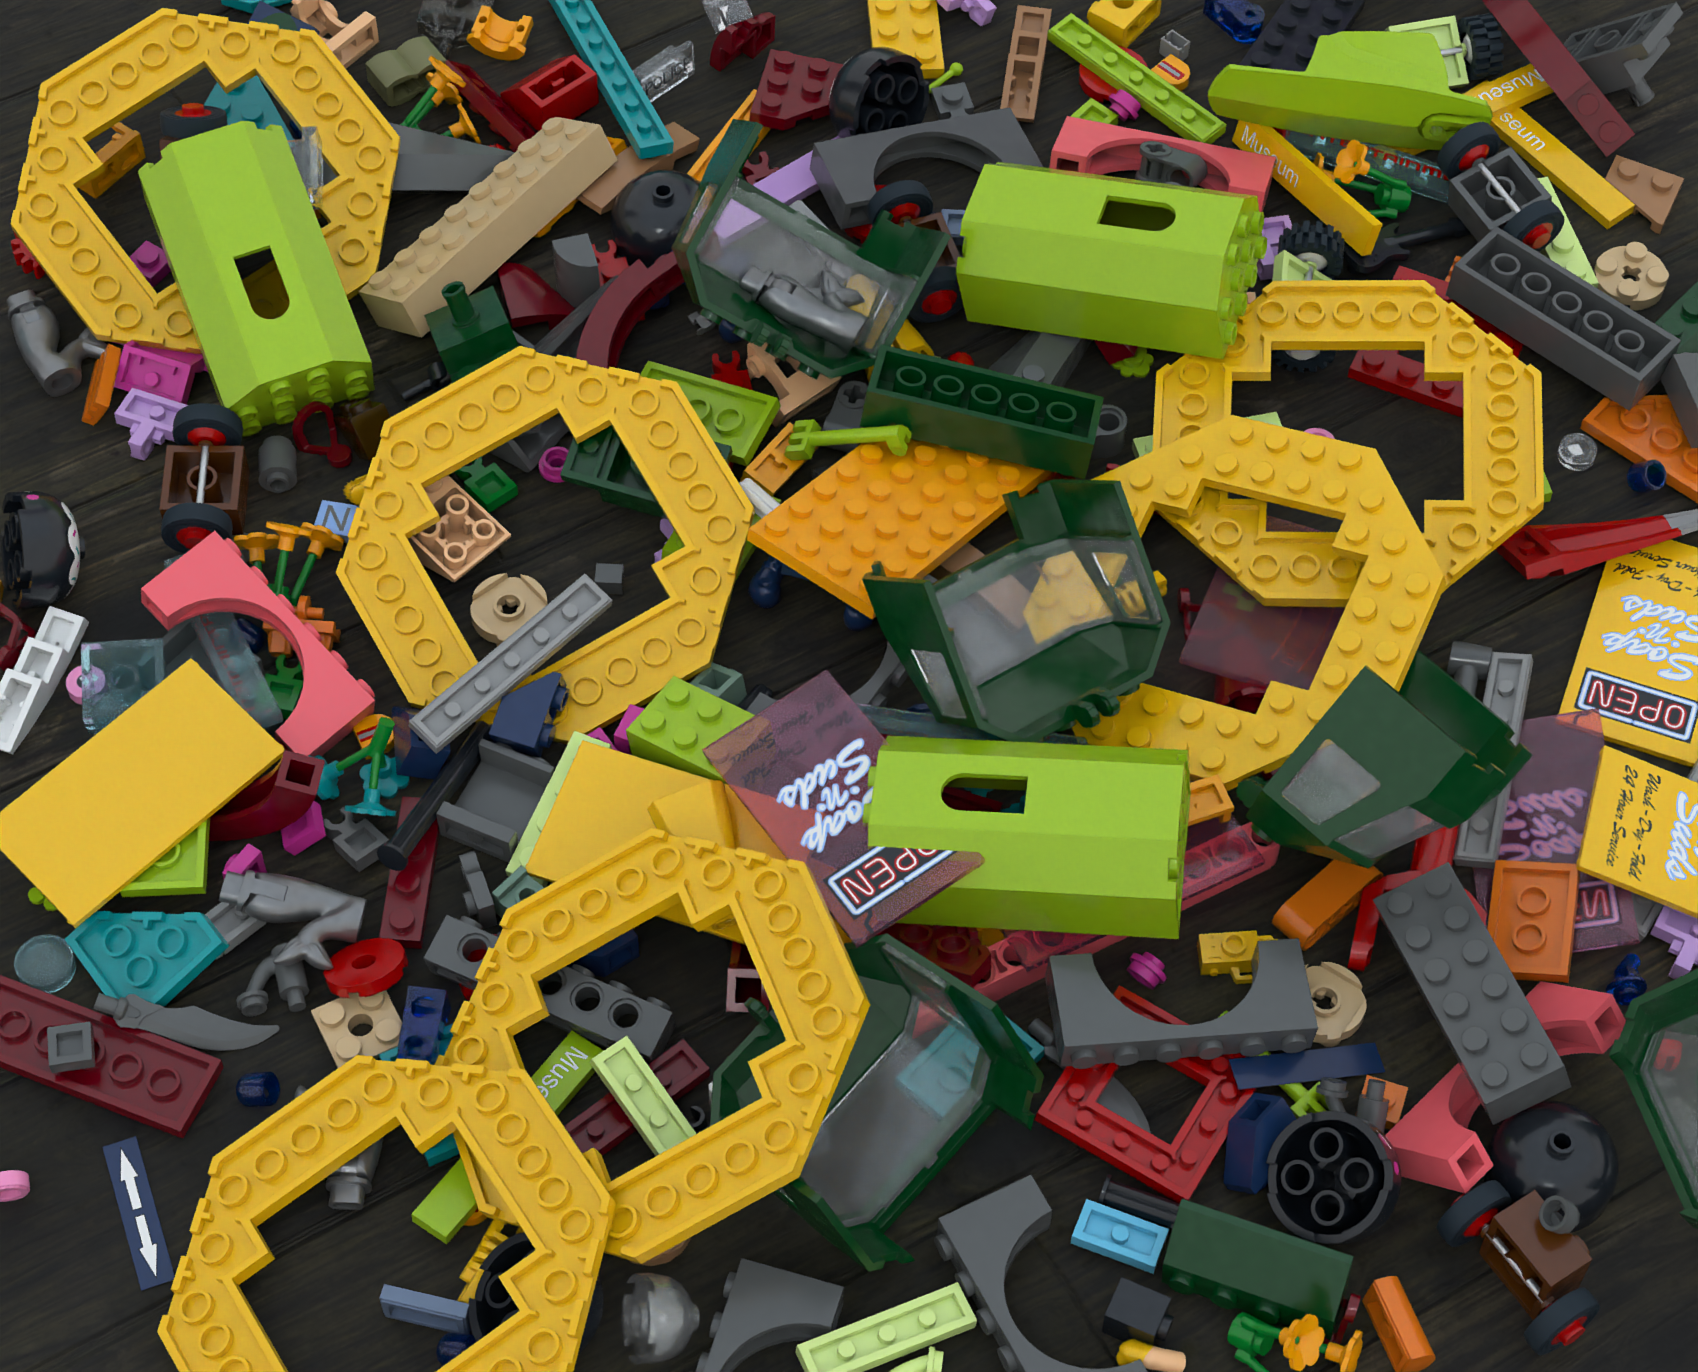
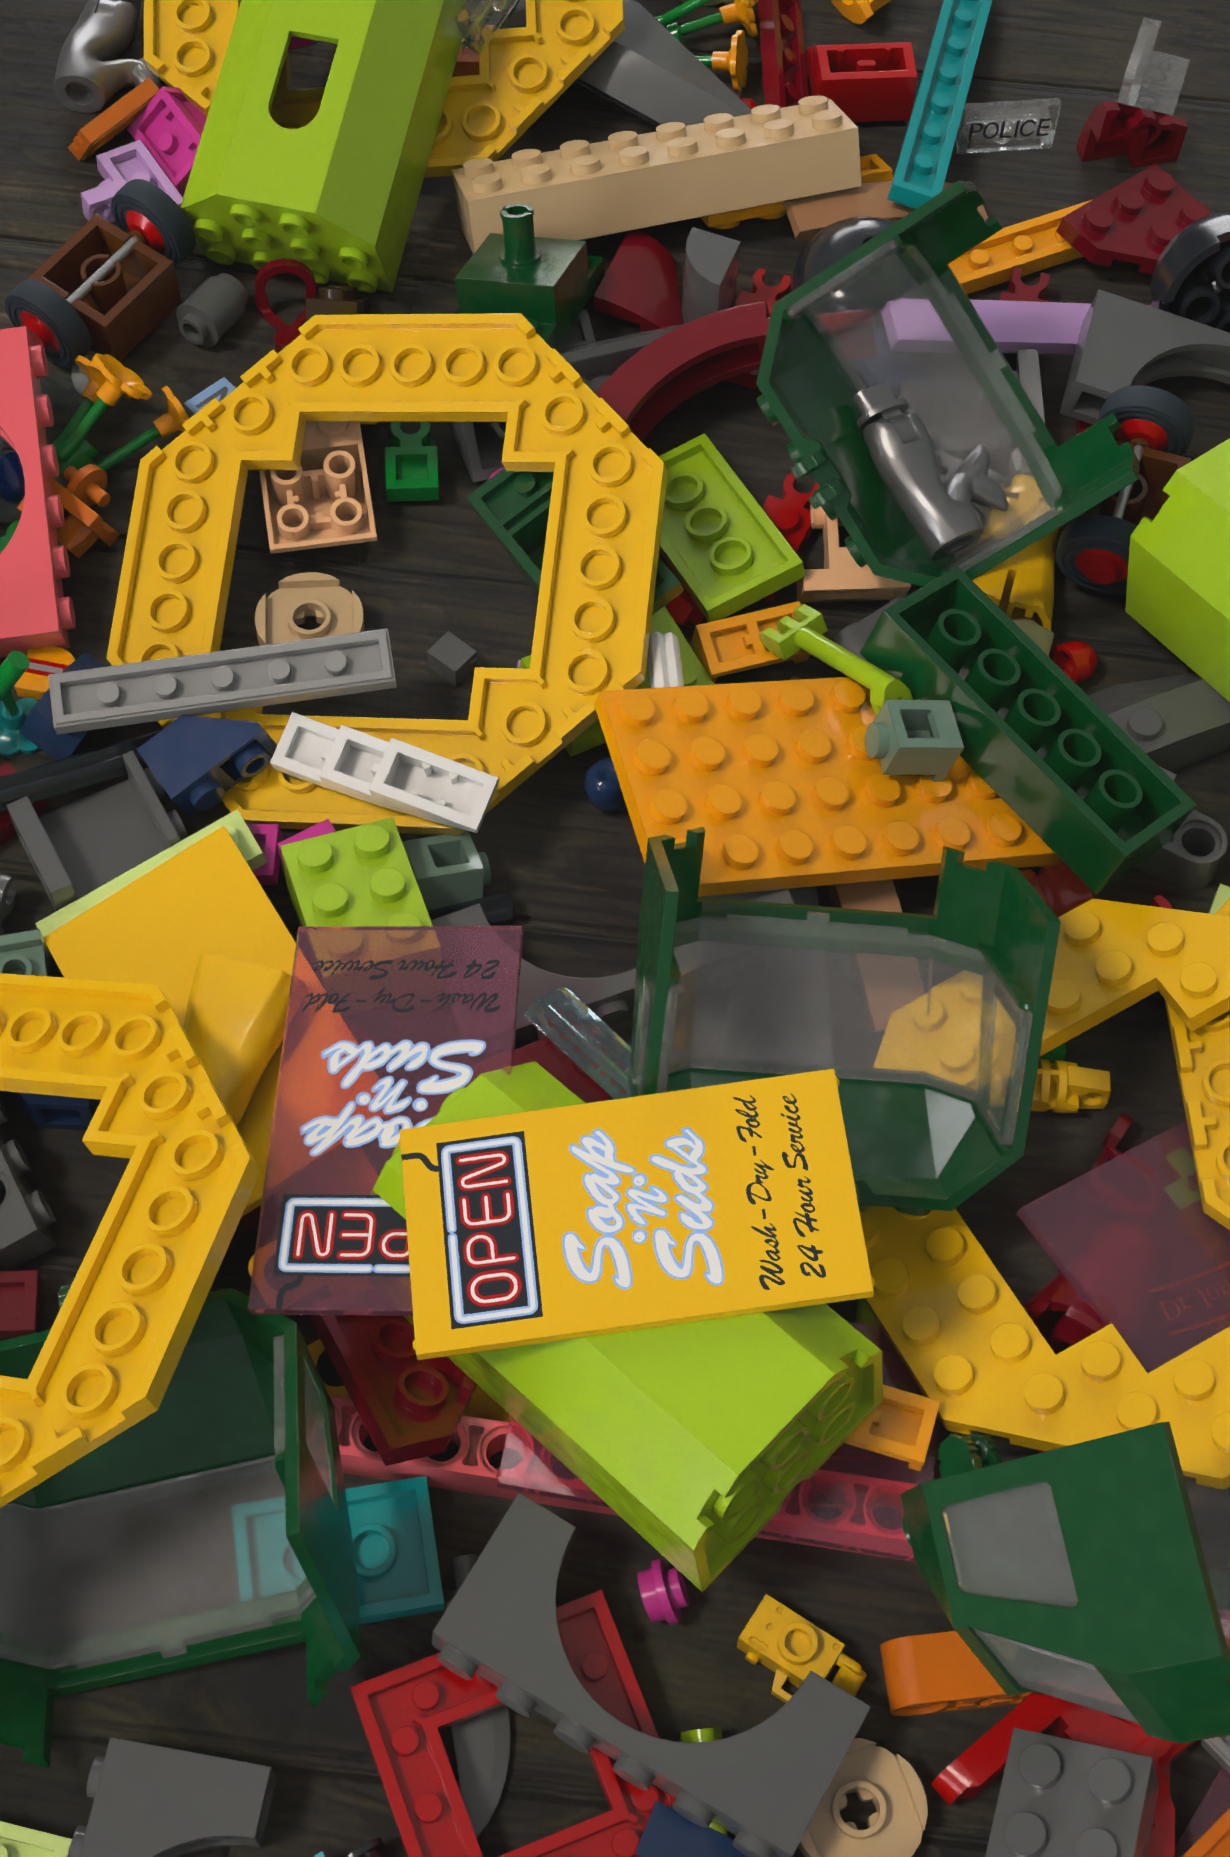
camera: 35 degrees right, 5 degrees up
none -> white slope [270,712,499,833]
none -> yellow piece [398,1069,875,1360]
none -> sand green brick [865,700,964,781]

